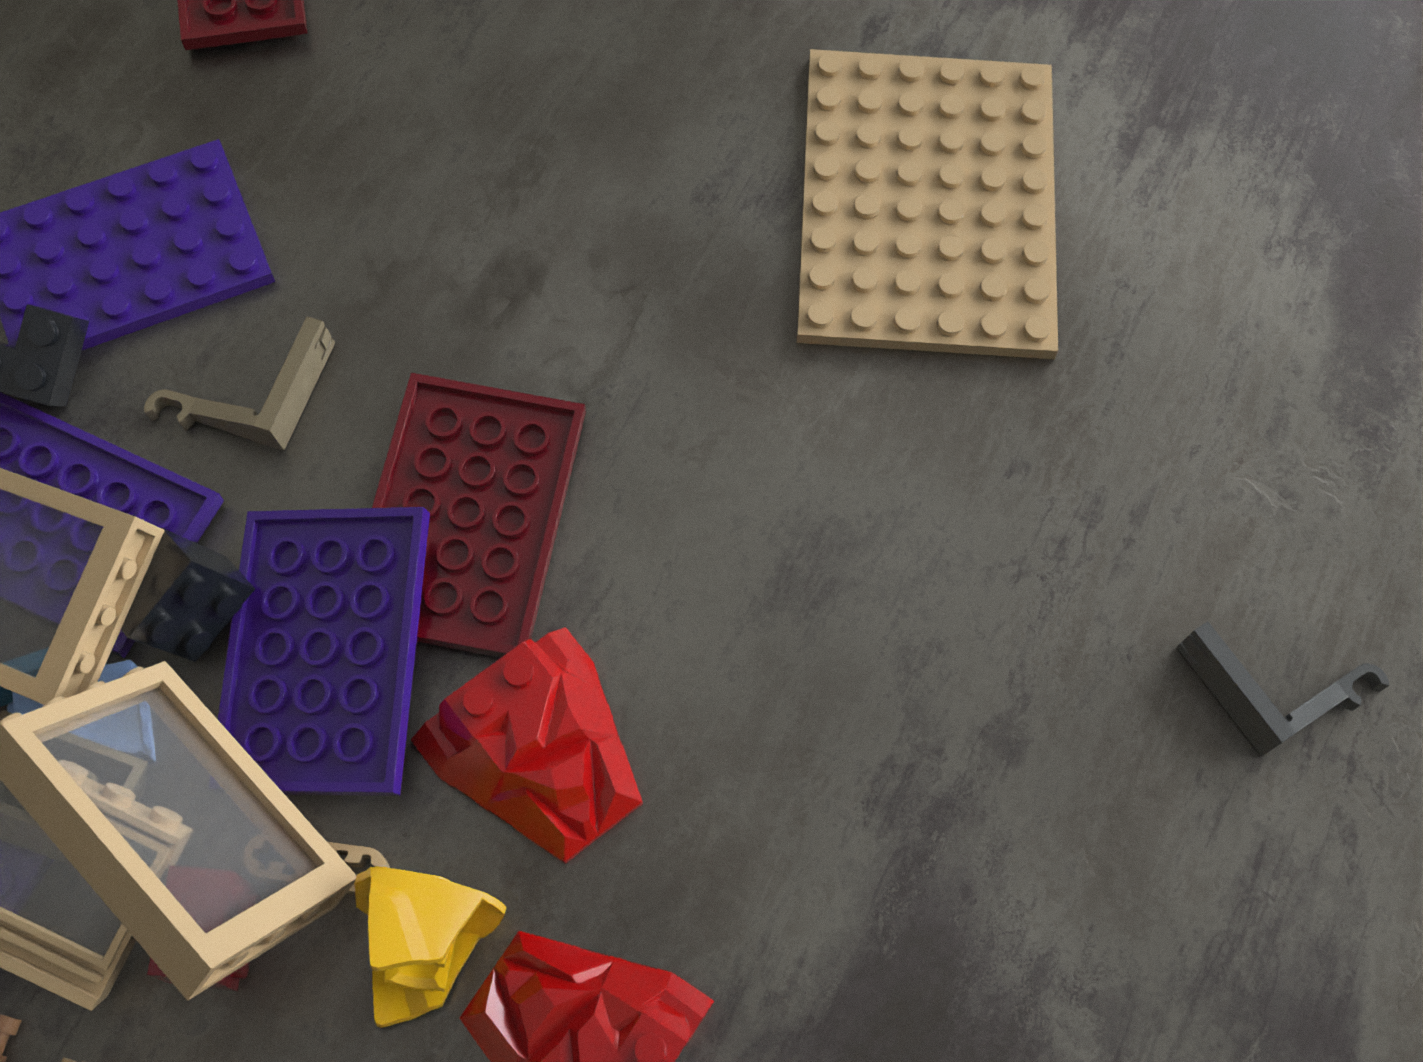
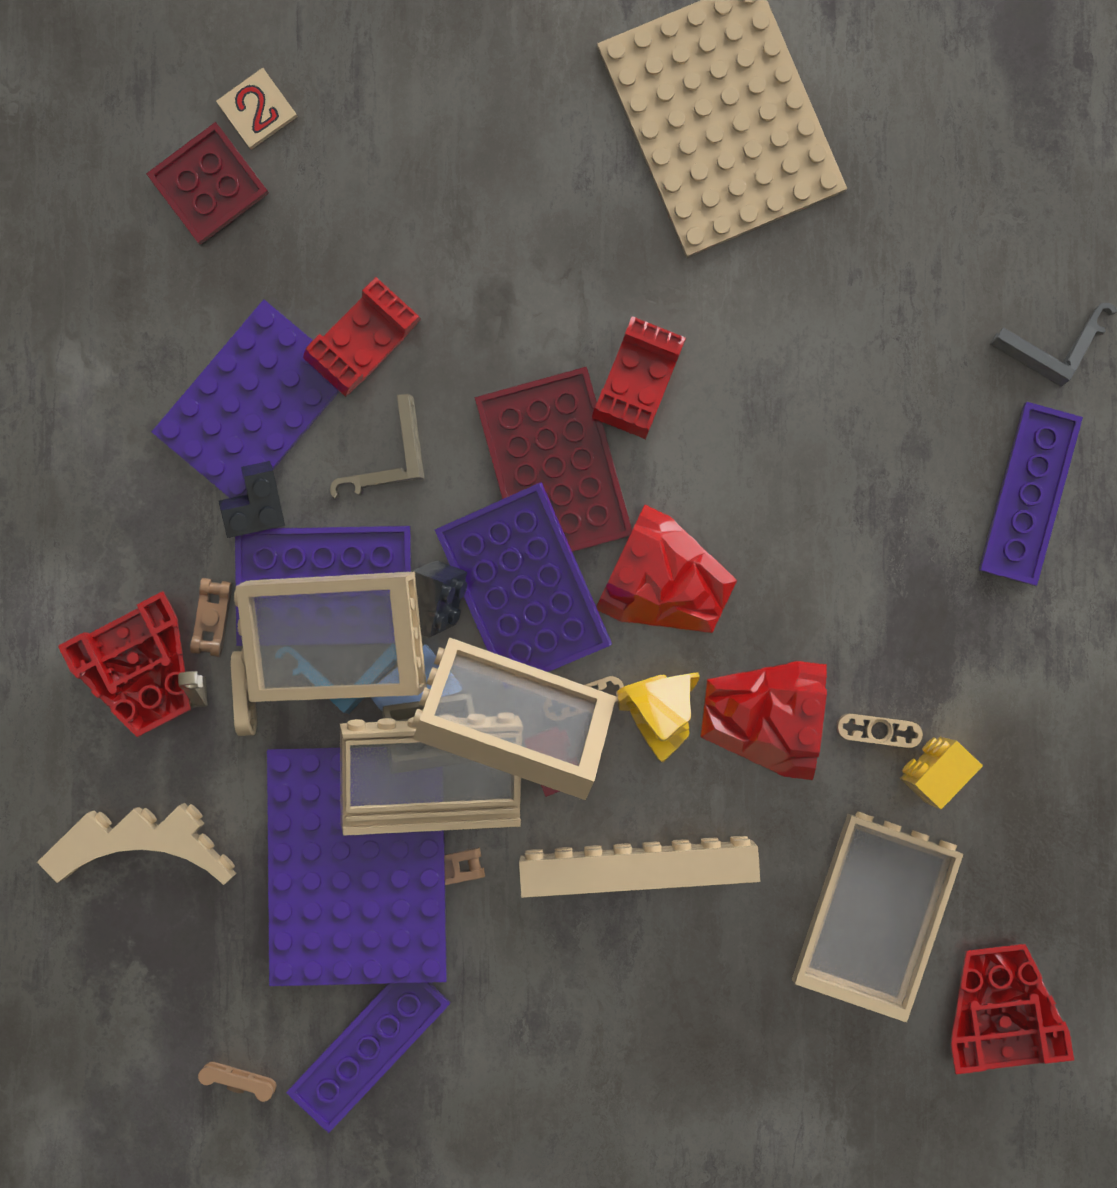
camera: 15 degrees left, 20 degrees up
none -> red plate [303,277,421,397]
none -> red plate [591,316,686,440]
none -> dark purple plate [978,402,1083,586]

